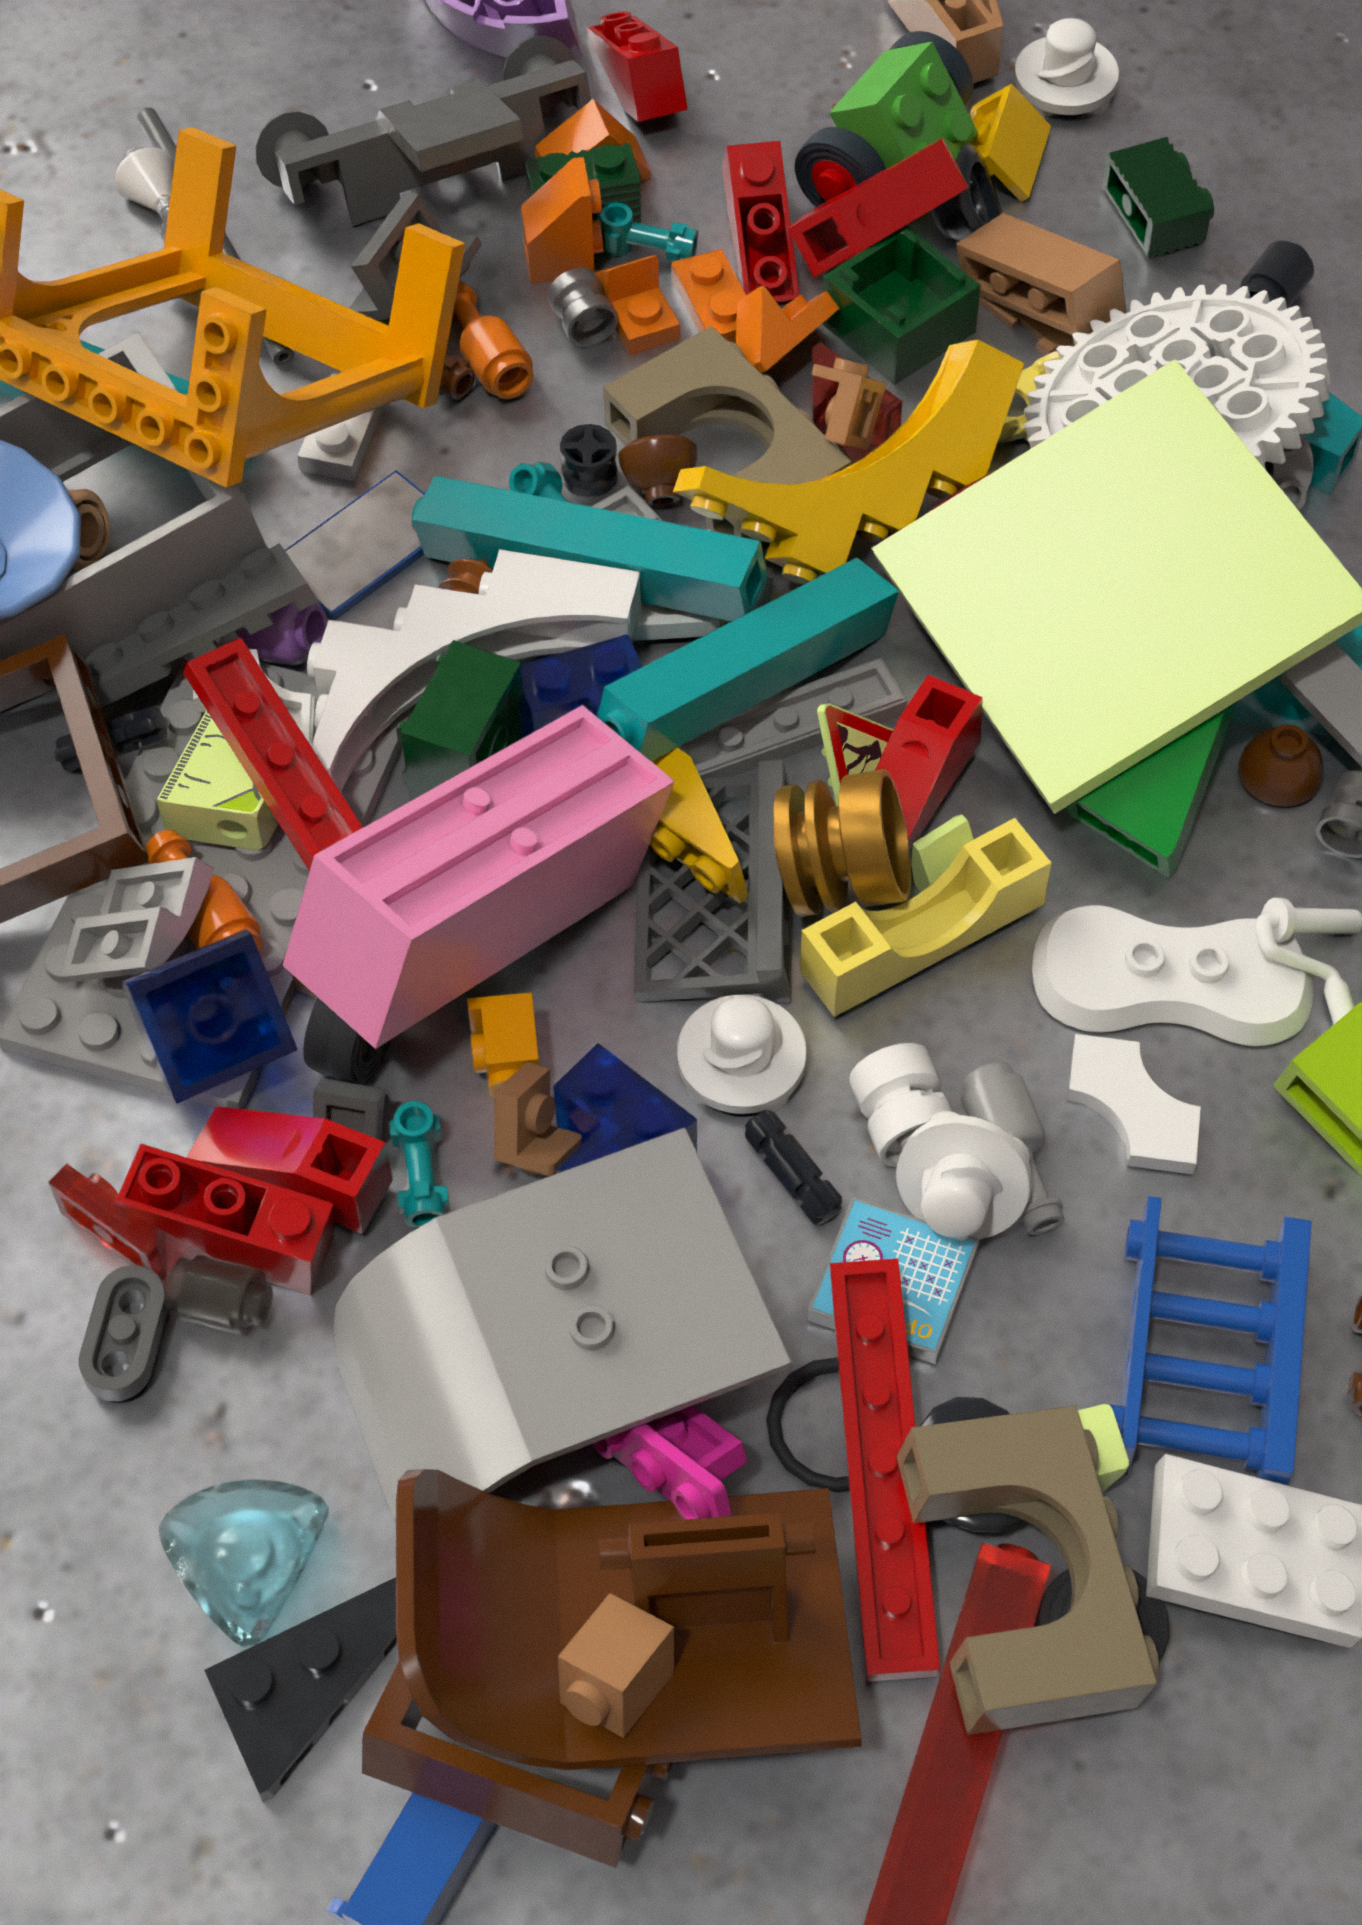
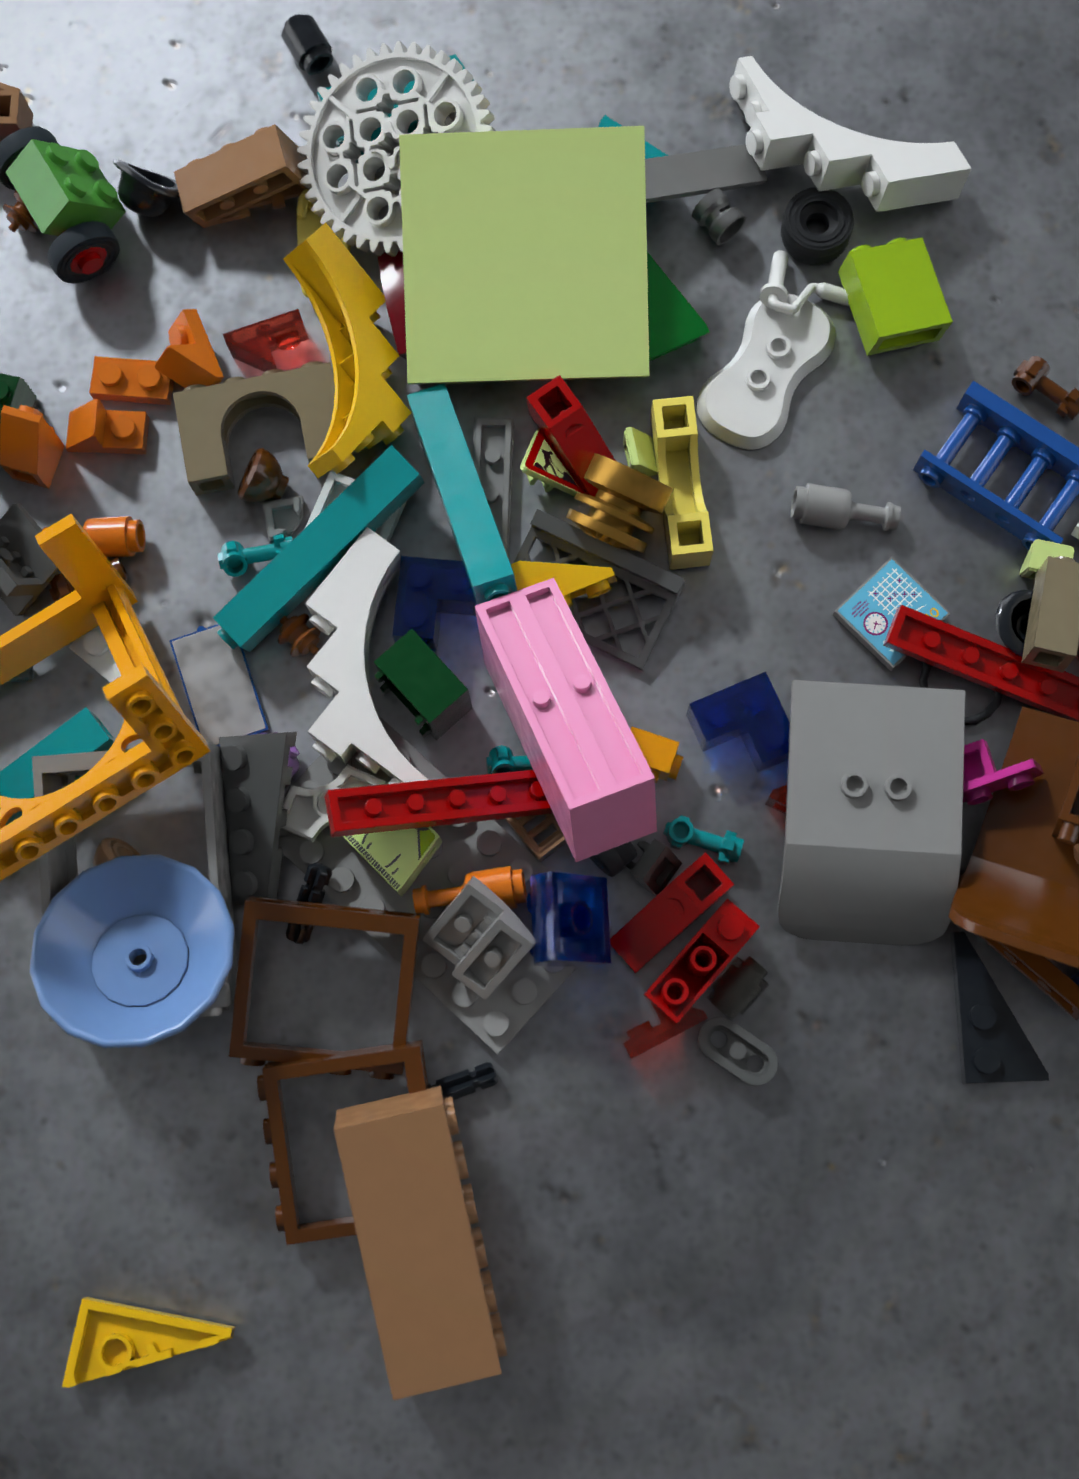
camera: 60 degrees left, 20 degrees up
clear light blue hat [159,1479,329,1647] -> none
medium nougat bracket [494,1062,582,1176] -> none
flat silver wheel [547,268,619,347] -> none
black wheel [560,424,618,498] -> none
teal bar [596,202,699,262] -> none
white plate [677,995,806,1114] -> none
red slope [722,140,799,304] -> none
black axle [745,1110,842,1225] -> none
red slope [788,138,969,277] -> none
medium nougat bracket [811,357,886,450] -> none
dark green container [822,225,981,386] -> none
white wheel [849,1043,953,1167] -> none
white plate [896,1111,1032,1241] -> none
yellow panel [955,84,1051,202] -> none
white plate [1014,18,1119,117] -> none
white tile [1067,1034,1201,1175] -> none
dark green brick [1102,137,1214,259] -> none
reddish brown brick [1238,724,1324,806] -> none

